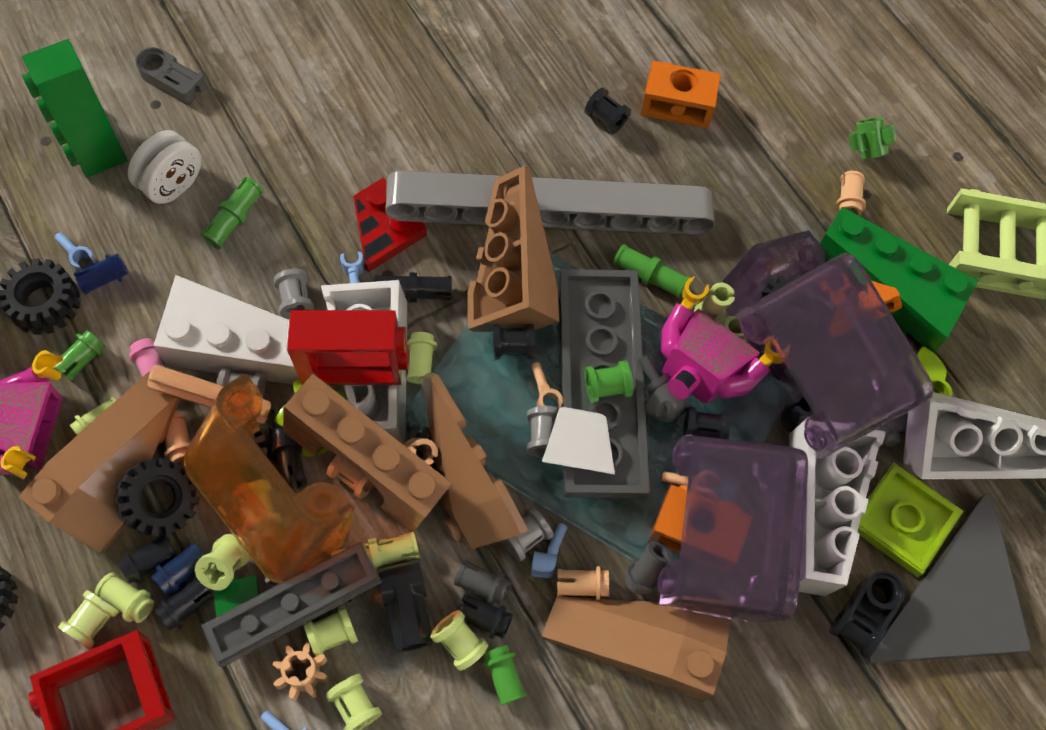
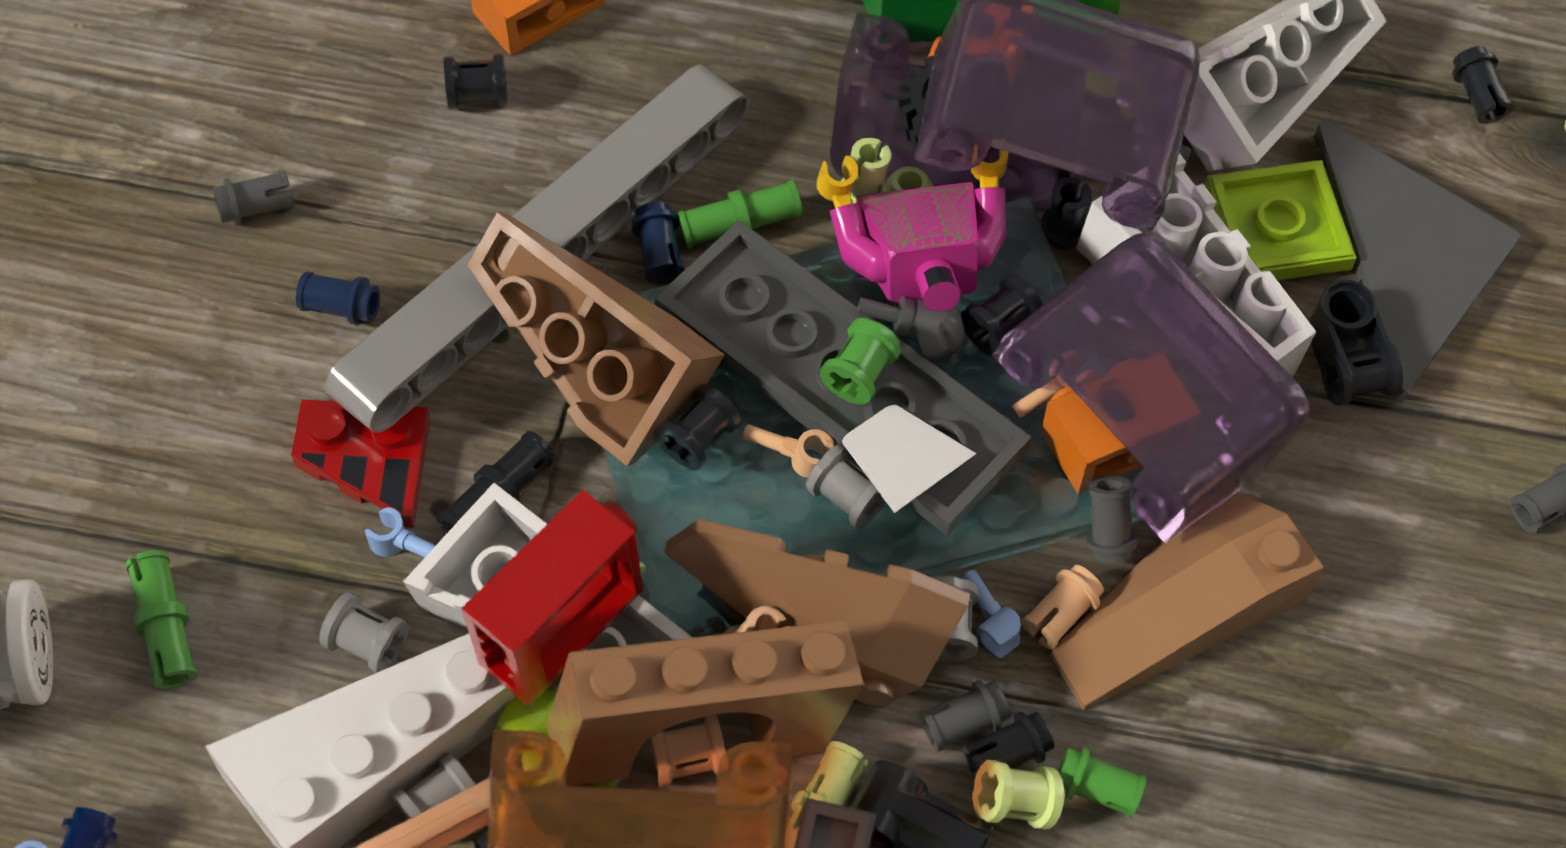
camera: 45 degrees left, 5 degrees down
none -> dark grey pin [213,170,294,226]
none -> dark blue pin [296,271,381,326]
none -> dark blue pin [631,202,684,284]

